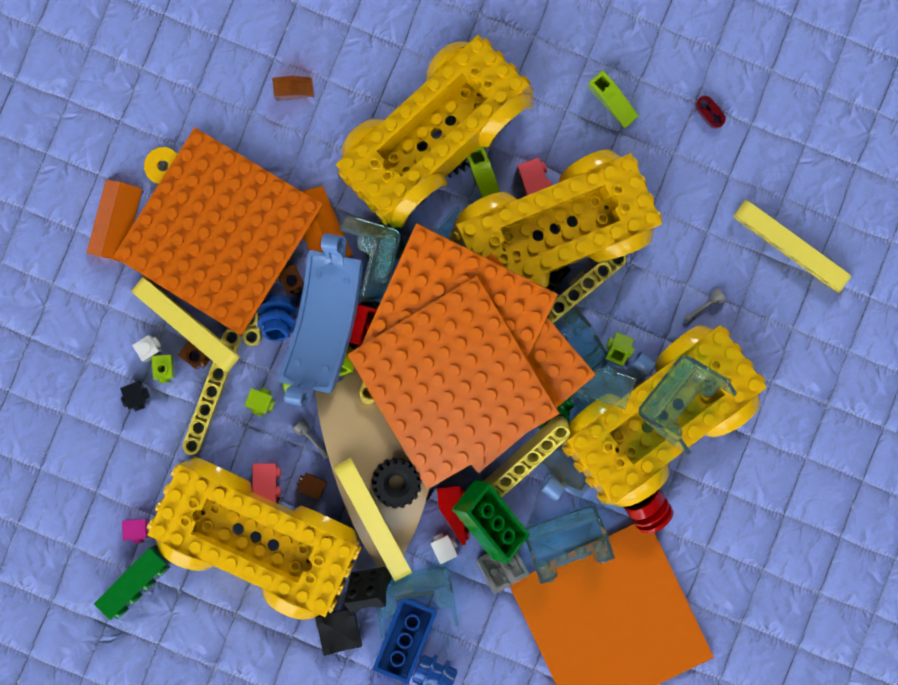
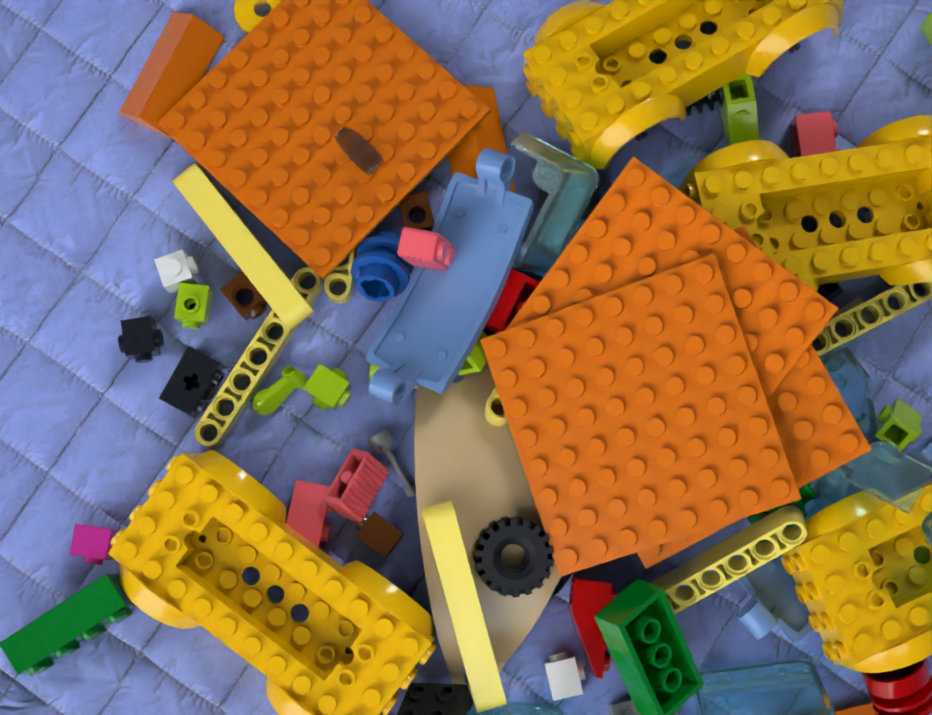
camera: 15 degrees right, 5 degrees down
none -> black brick [158,346,225,418]
none -> lime piece [253,366,307,415]
none -> coral brick [322,448,389,523]
none -> clear smoke helmet [334,127,384,176]
none -> coral brick [397,227,455,272]

